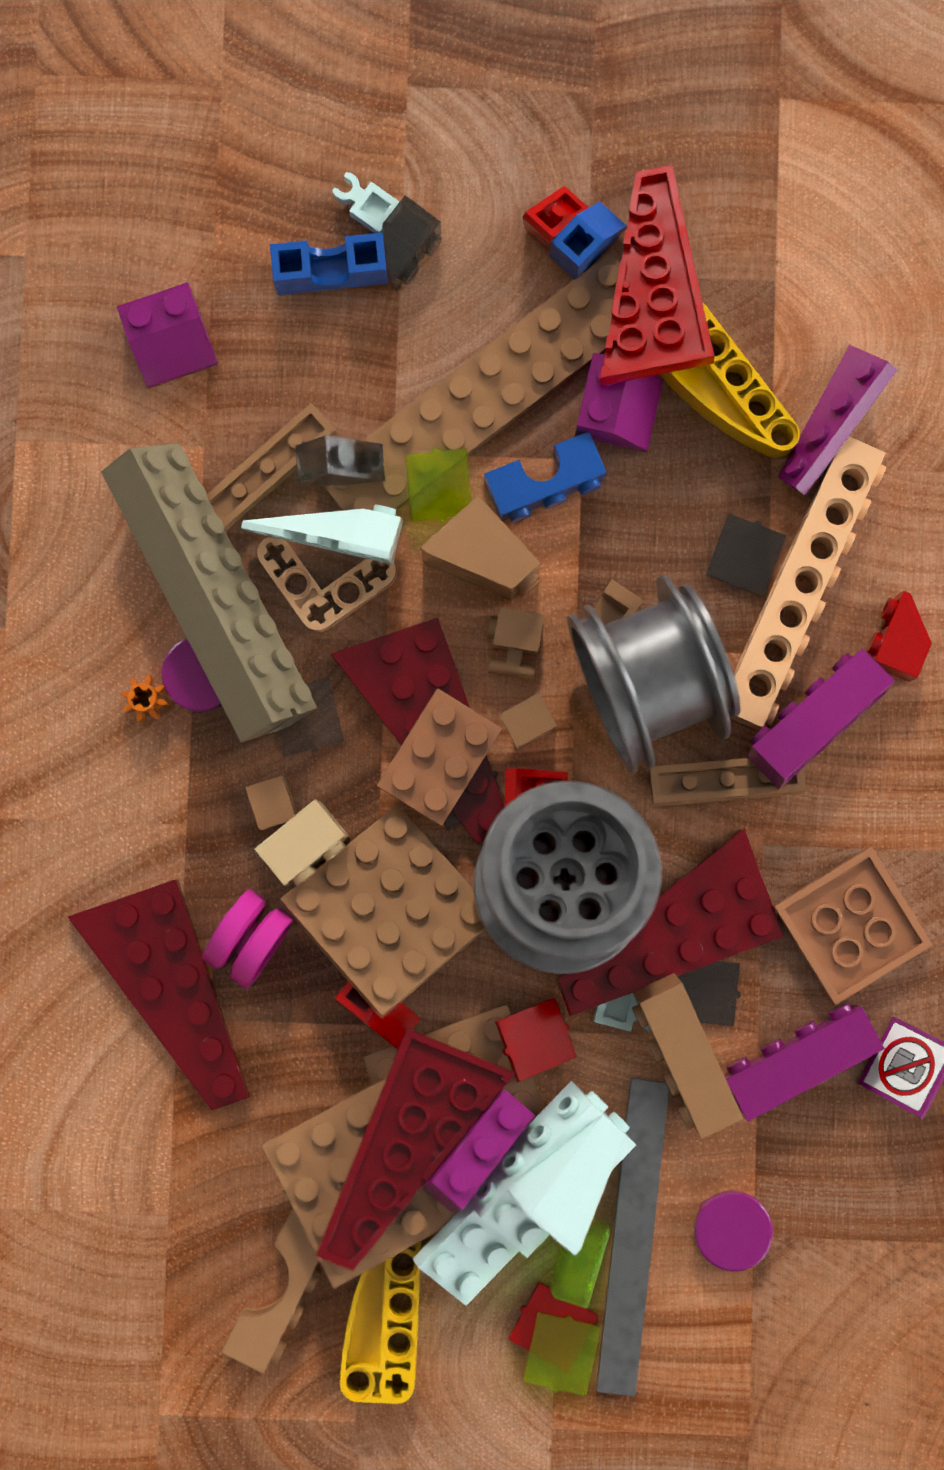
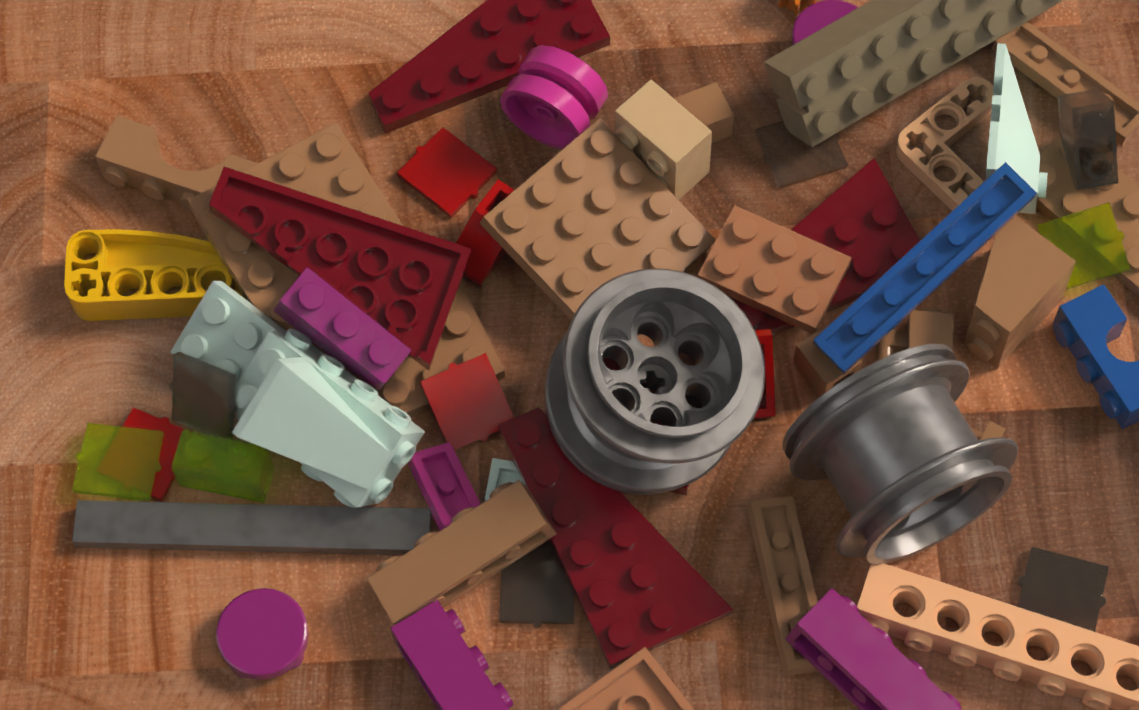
camera: 85 degrees right, 20 degrees down
none -> clear smoke piece [169,352,238,443]
none -> red piece [397,127,497,218]
none -> dark pink plate [408,442,481,531]
none -> blue plate [813,162,1037,375]

